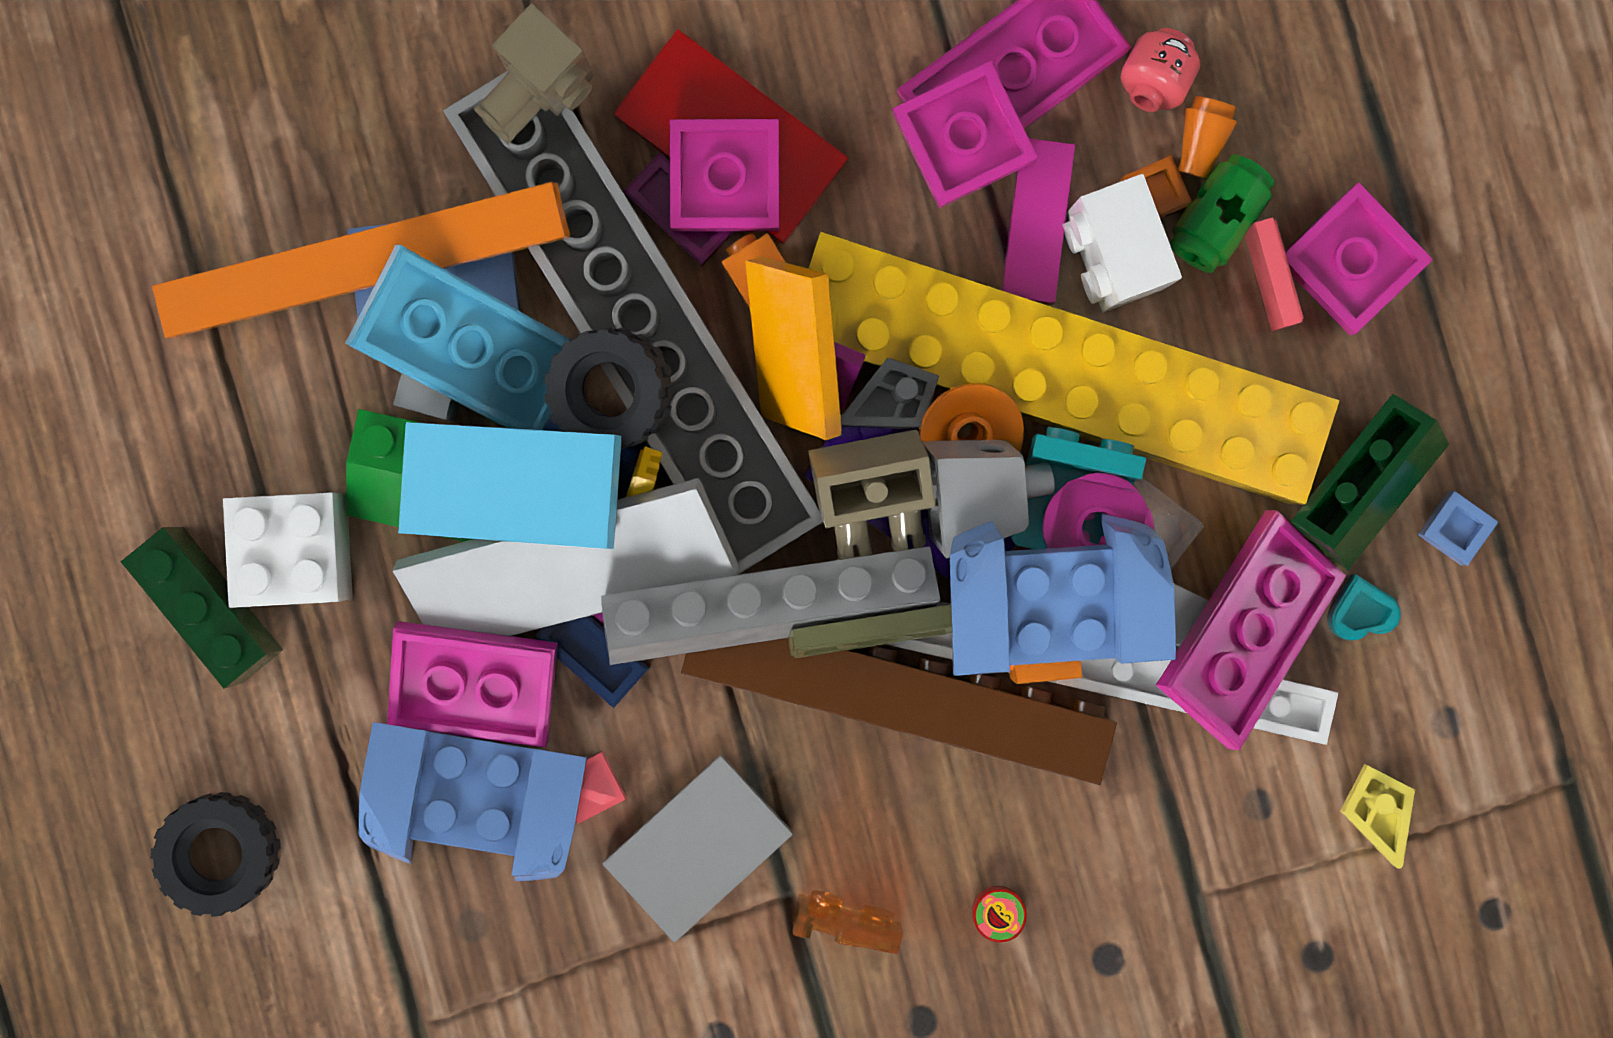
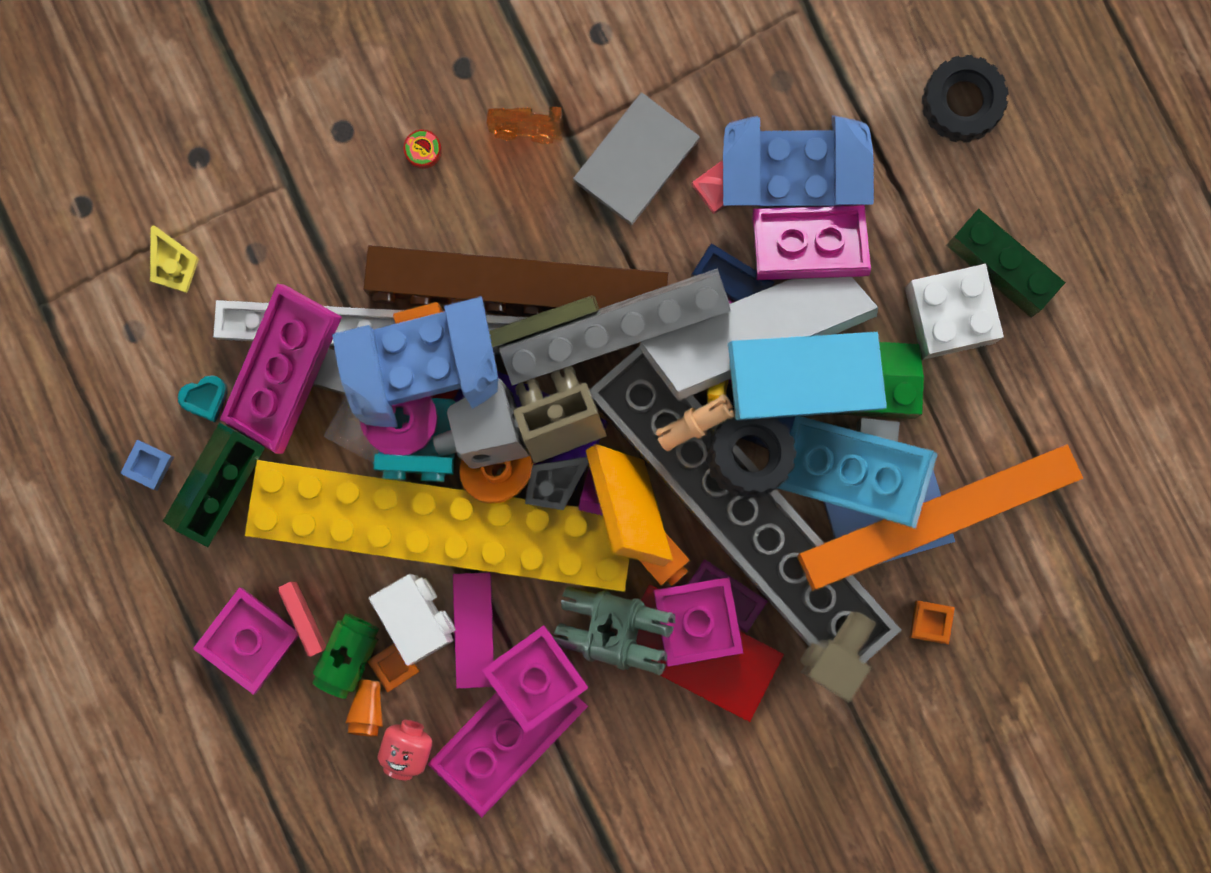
camera: 175 degrees right, 5 degrees down
none -> sand green pin [553,586,675,675]
none -> light nougat pin [656,395,735,452]
none -> orange tile [909,600,955,645]

